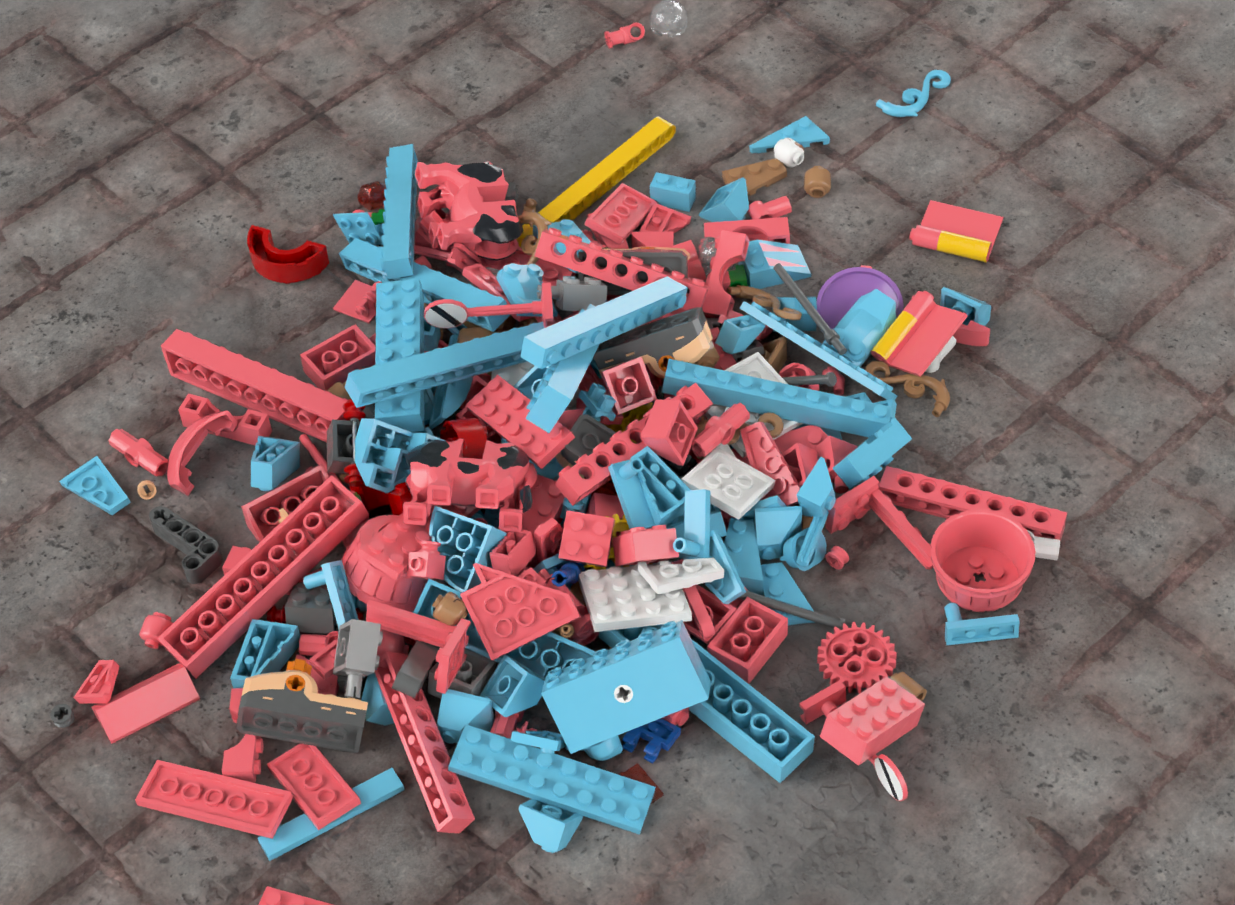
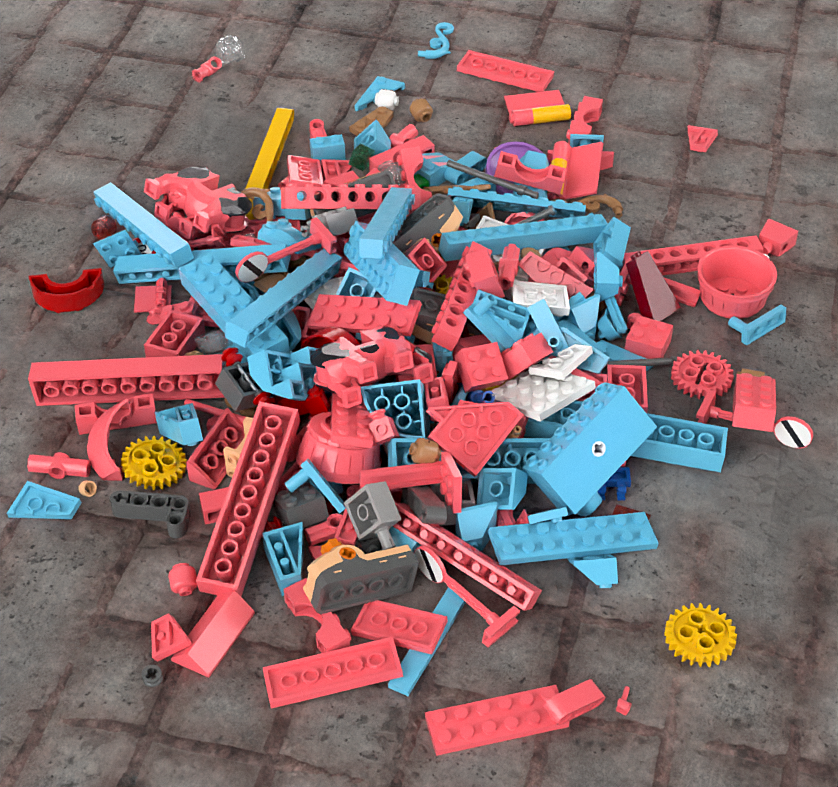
camera: 35 degrees left, 5 degrees down
none -> yellow gear [121,436,187,490]
none -> coral hinge [146,300,198,325]
none -> coral piece [310,119,327,139]
none -> clear green brick [348,143,375,171]
none -> coral piece [414,546,520,648]
none -> medium azure beam [444,151,487,185]
none -> coral plate [457,50,554,92]
none -> coral arch [494,151,567,194]
none -> coral arch [566,96,603,145]
none -> coral brick [625,315,673,359]
none -> slope [626,251,681,321]
none -> coral wing [687,125,718,152]
none -> coral torso [759,219,798,257]

